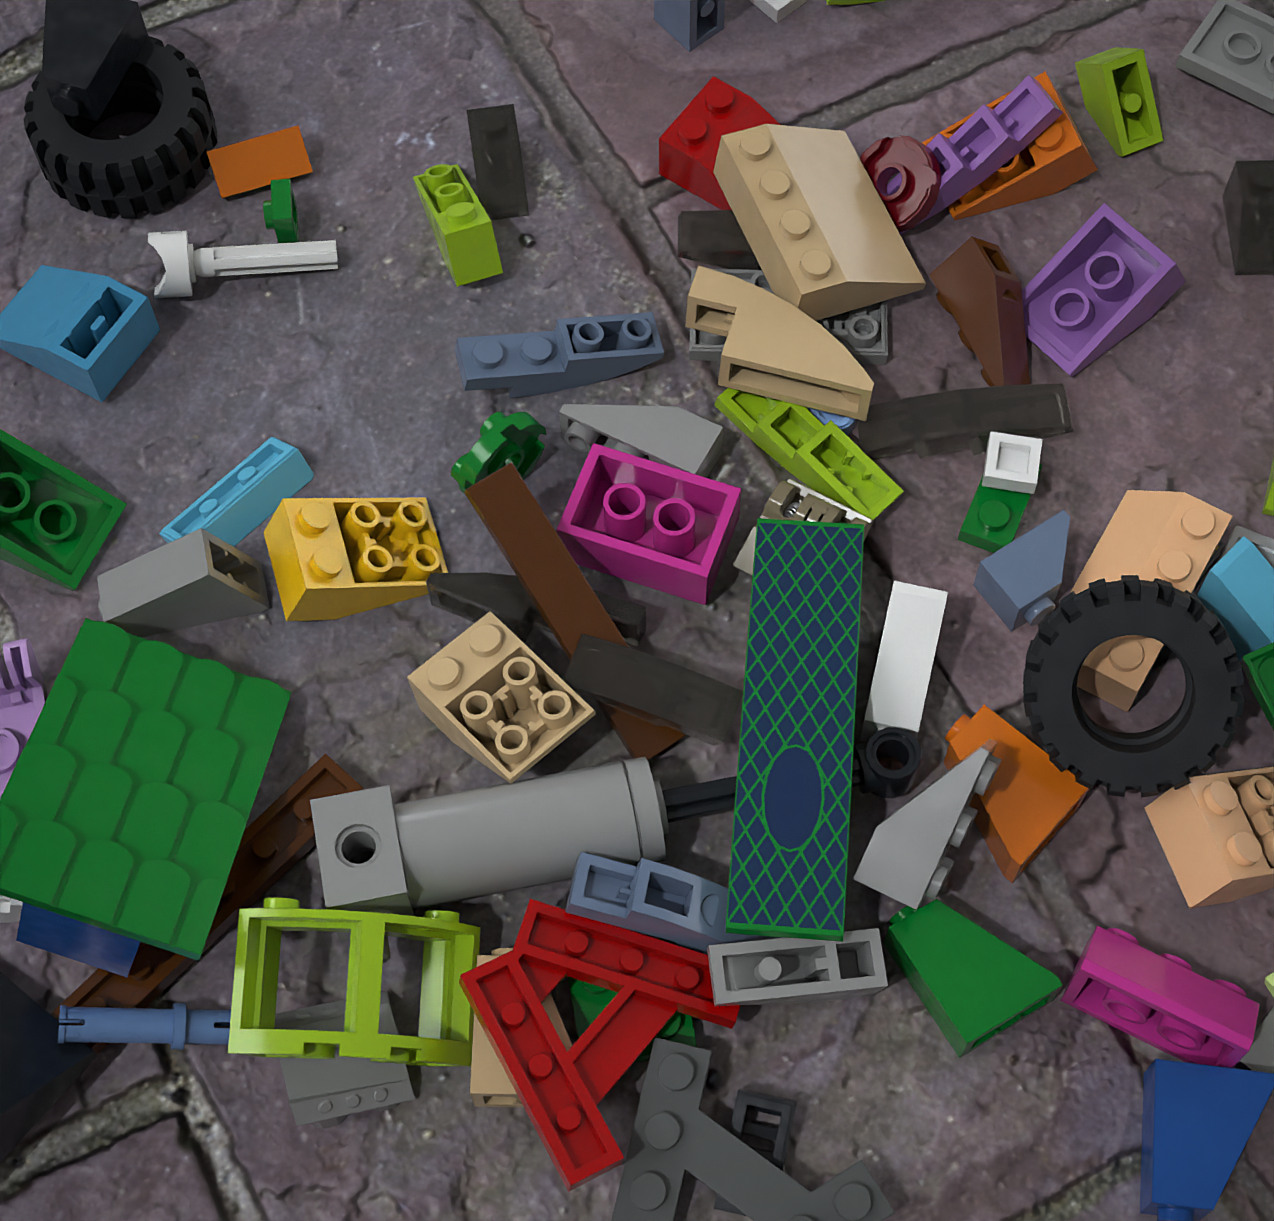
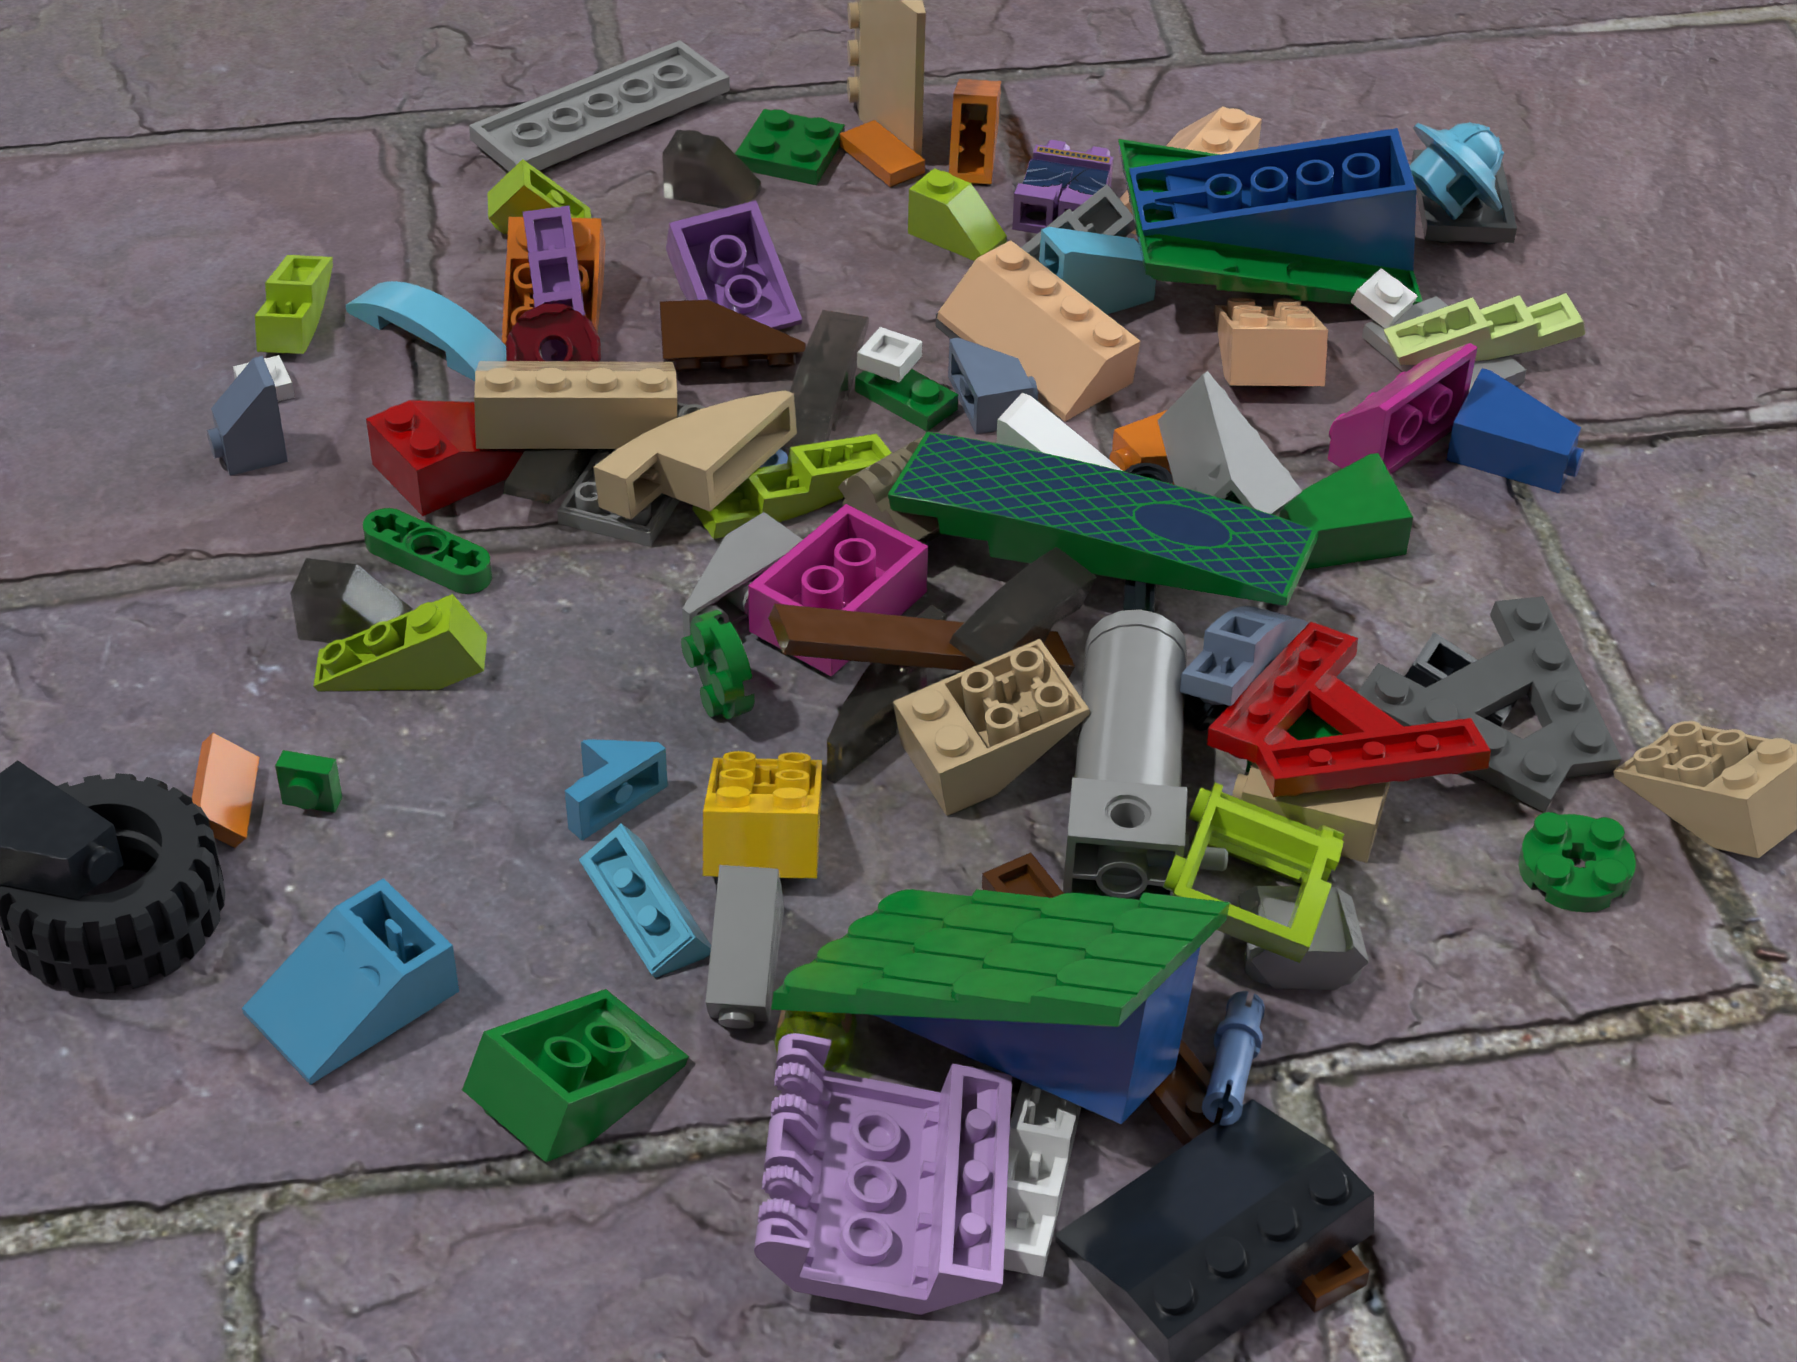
camera: 75 degrees left, 20 degrees down
white piece [148,230,338,298] -> none
sand blue slope [455,312,664,398] -> none
light grey slope [707,928,888,1006] -> none
black tyre [1023,575,1245,797] -> none
none -> medium azure slope [346,281,507,381]
none -> green beam [363,508,492,594]
none -> dark azure slope [565,739,668,841]

